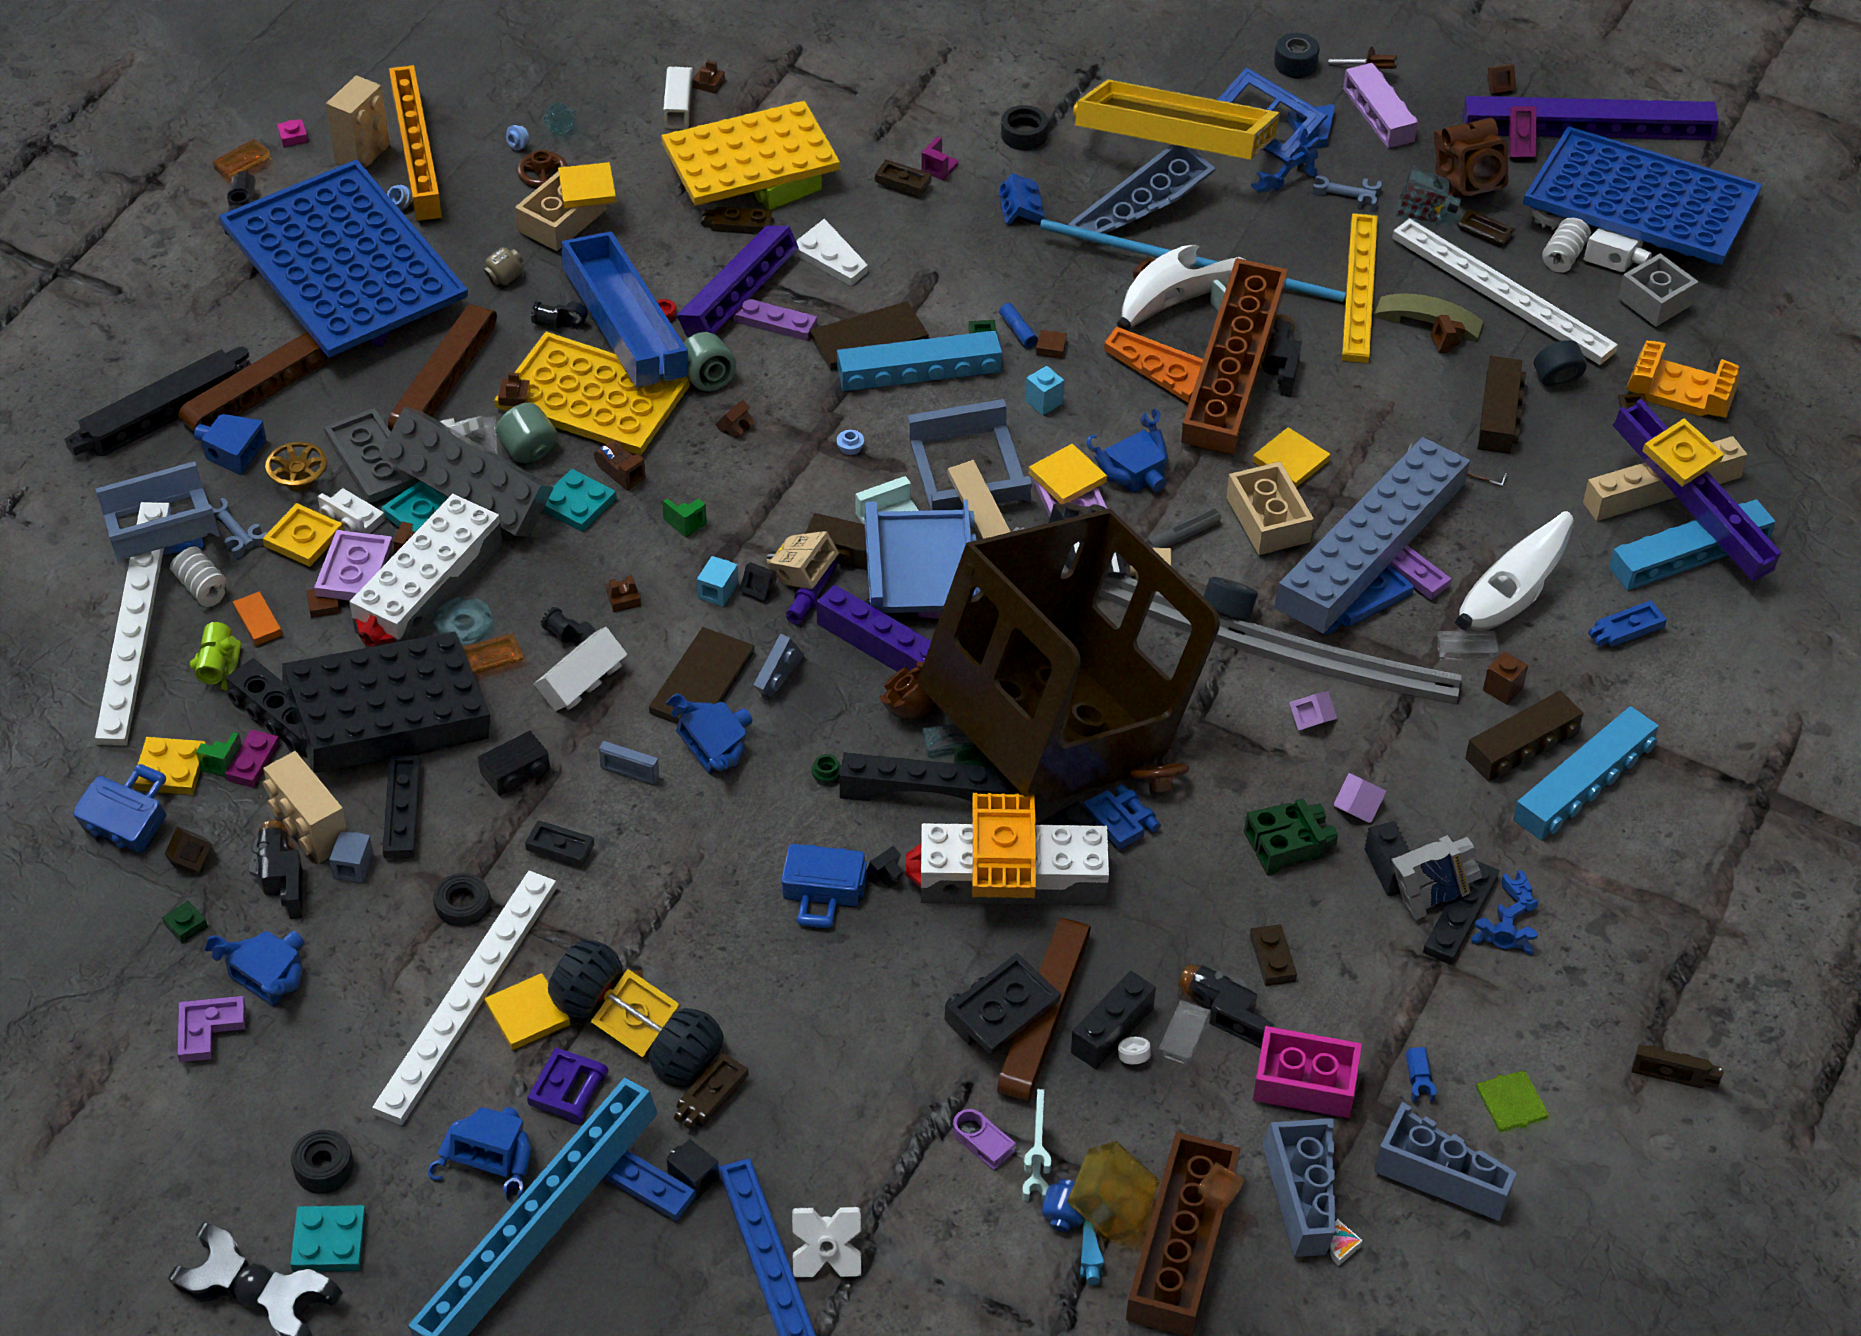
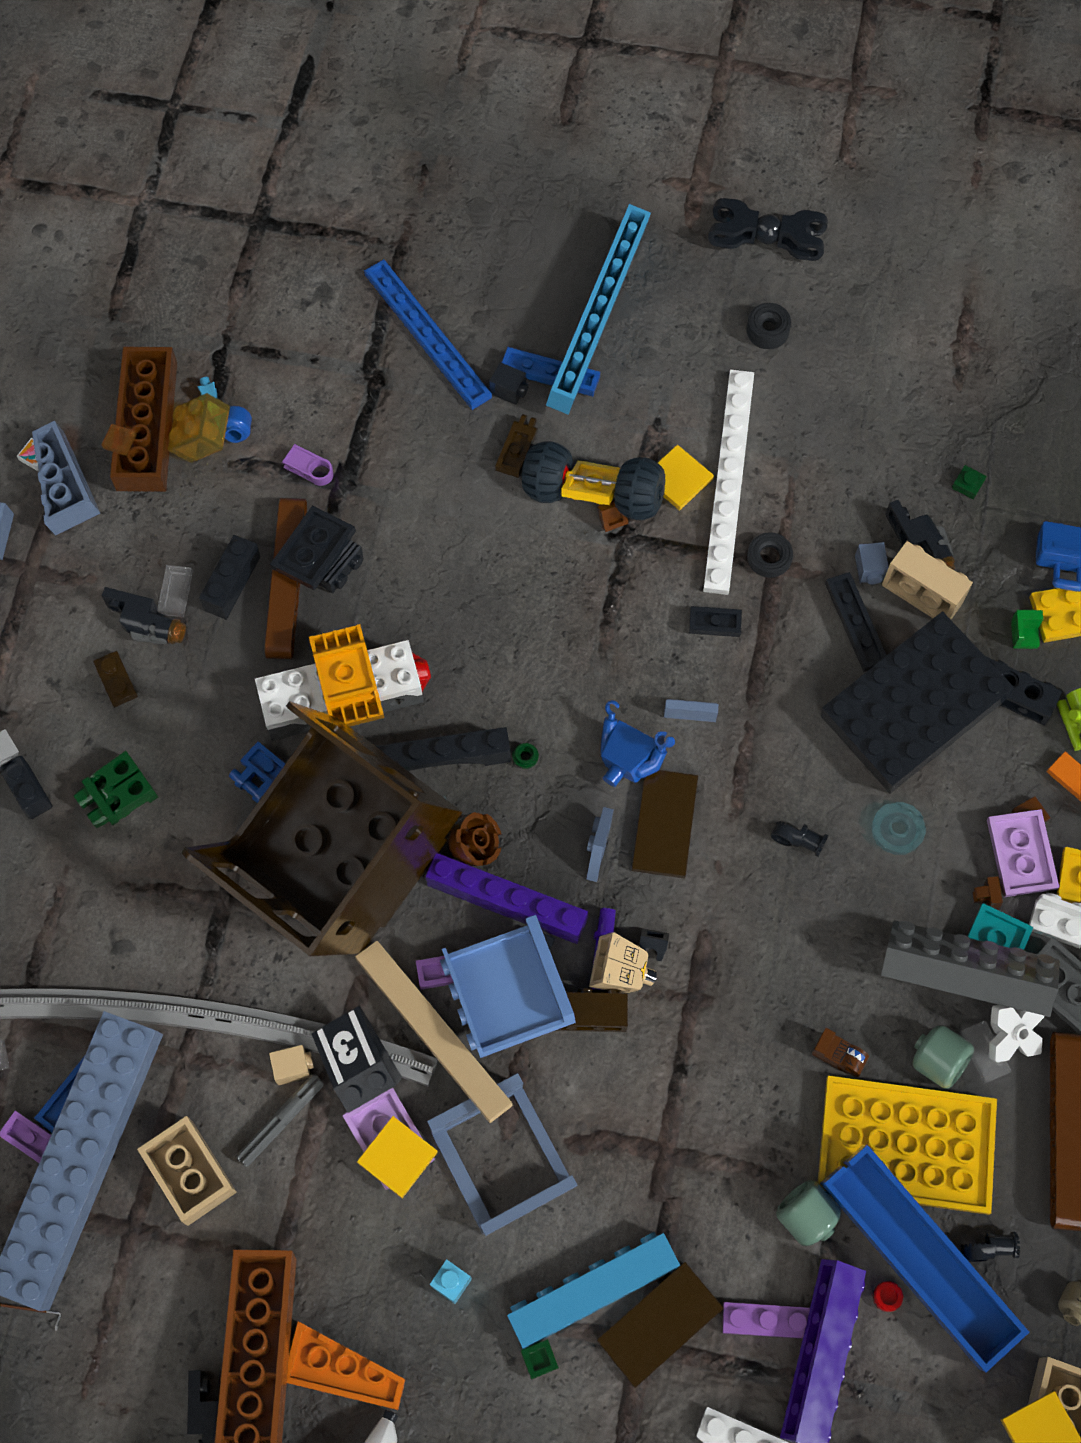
camera: 165 degrees right, 20 degrees up
dark brown panel [165,826,212,872] -> none
medium lavender plate [178,996,245,1062] -> none
blue torso [204,931,305,1007] -> none
magenta plate [225,729,280,788] -> none
teal plate [290,1205,366,1272] -> none
white piece [349,494,503,647] -> none
blue torso [428,1107,531,1200] -> none
clear orange plate [463,633,523,675] -> none
black brick [478,730,550,795] -> none
reddish brown tile [498,372,530,406] -> none
dark purple plate [527,1047,609,1125] -> none
white brick [534,627,627,711] -> none
teal plate [542,469,617,532] -> none
reddish brown tile [605,575,641,612] -> none
green panel [662,498,707,537] -> none
medium azure brick [697,556,739,607] -> none
reddish brown tile [716,400,755,439] -> none
blue piece [781,844,867,929] -> none
white plant [792,1207,861,1277] -> none
light blue plate [837,430,864,455] -> none
light aqua panel [855,476,919,524] -> none
black tile [866,846,903,888] -> none
blue piece [999,303,1038,348] -> none
light aqua flag [1022,1089,1051,1202] -> none
reddish brown tile [1036,330,1067,358] -> none
blue torso [1086,409,1168,492] -> none
white tile [1118,1037,1151,1064] -> none
reddish brown piece [1129,763,1189,792] -> none
black wheel [1203,577,1258,620] -> none
yellow tile [1252,427,1331,488] -> none
dark pink brick [1253,1026,1362,1118] -> none
lavender panel [1289,691,1337,731] -> none
lavender panel [1334,773,1386,823] -> none

